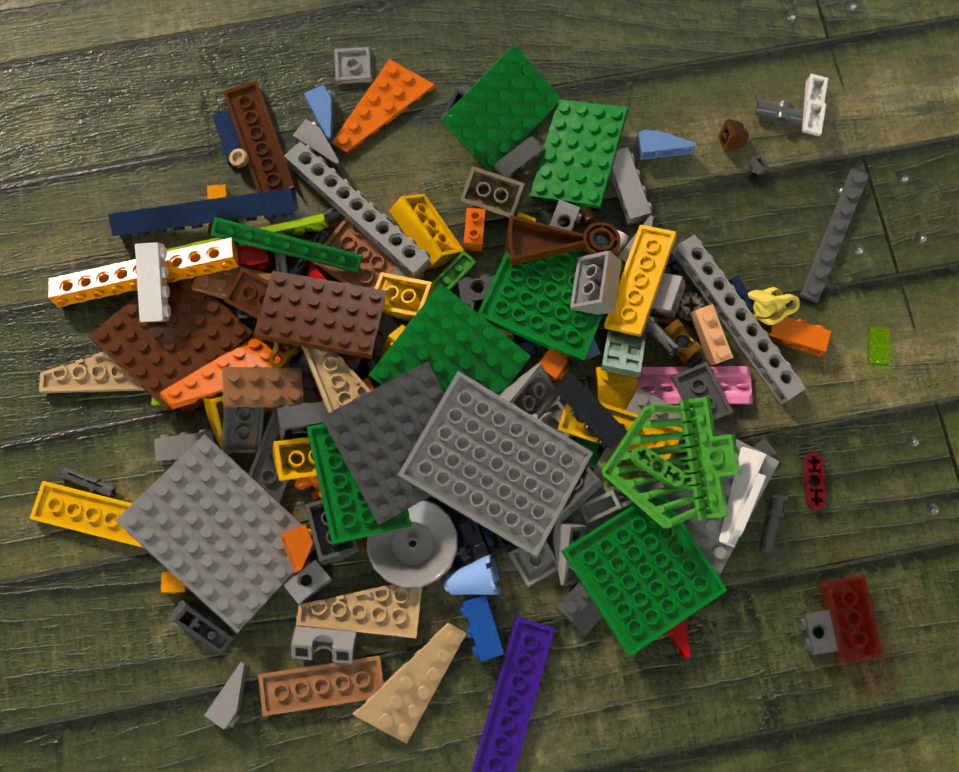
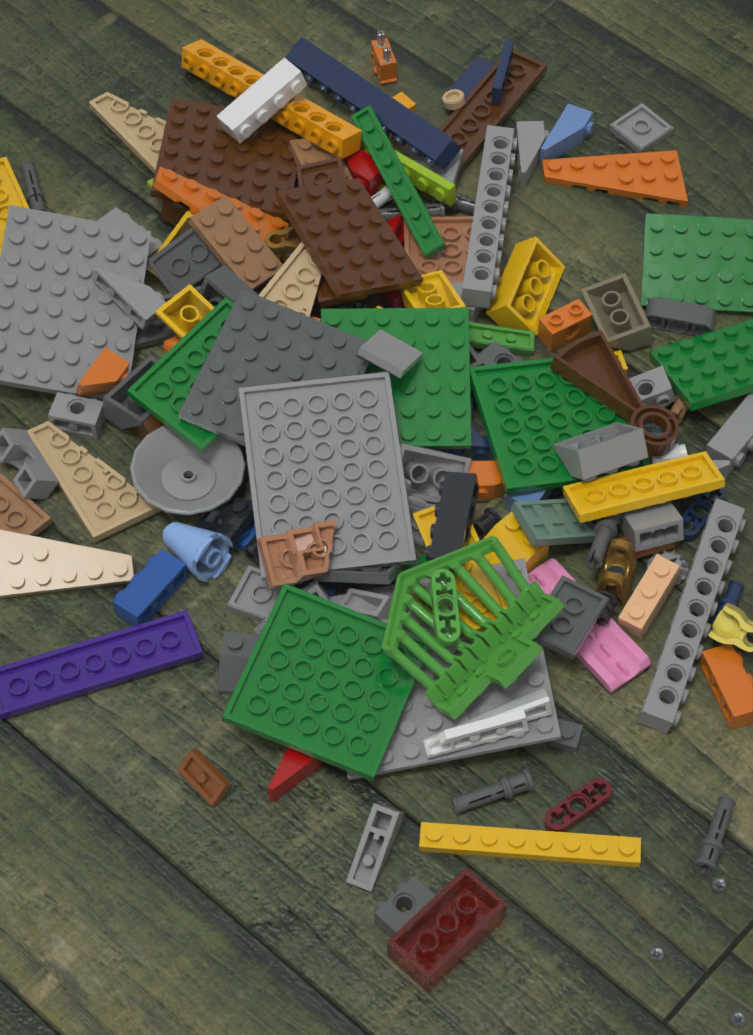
camera: 55 degrees right, 20 degrees down
none -> light grey slope [93,267,166,330]
none -> dark orange plate [177,749,232,806]
none -> nougat slope [257,520,337,589]
none -> light grey slope [346,803,405,892]
none -> light grey tile [358,329,423,378]
none -> orange piece [371,31,397,85]
none -> yellow plate [419,822,641,868]
none -> dark blue tile [491,40,514,104]
none -> dark grey pin [692,795,736,876]

